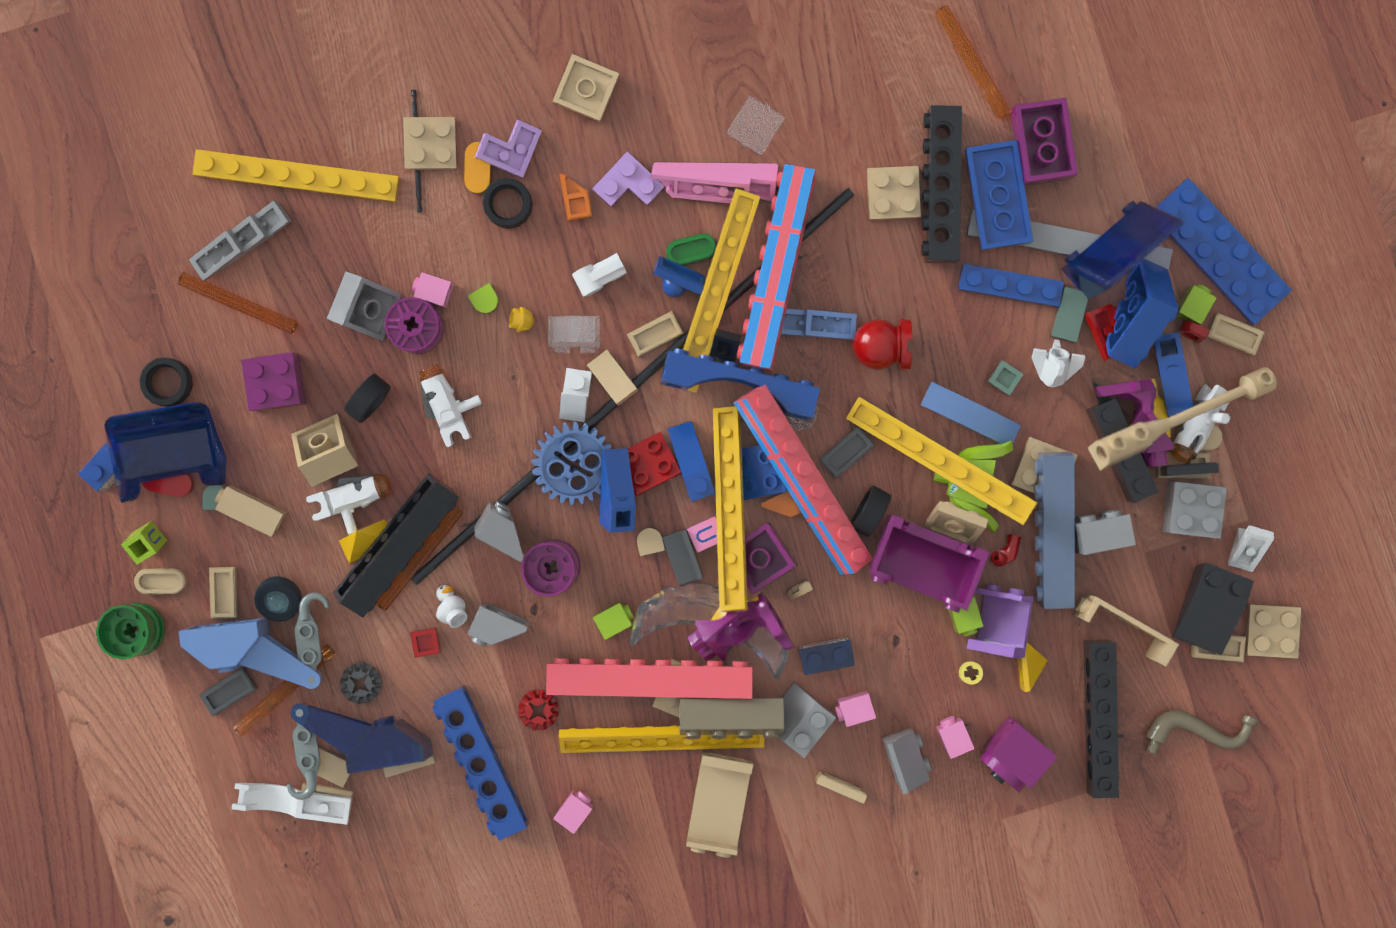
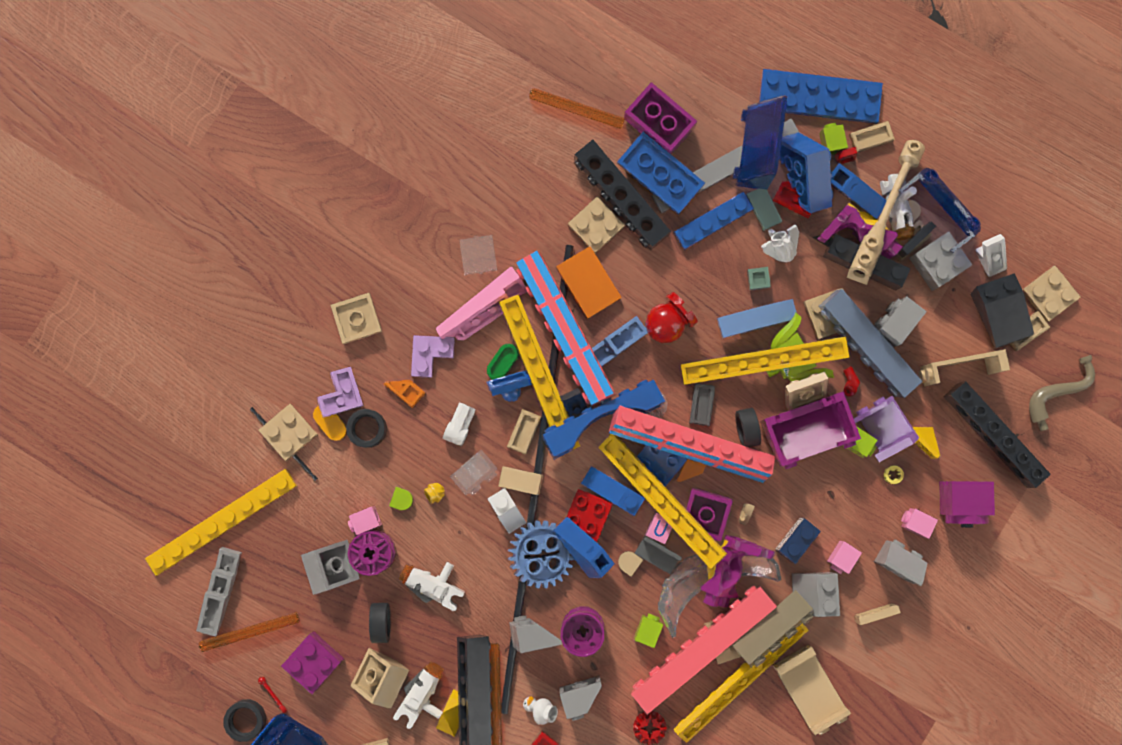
camera: 40 degrees left, 5 degrees down
none -> red hinge [258,677,288,713]
none -> orange tile [555,246,622,319]
none -> clear blue windscreen [898,168,981,253]

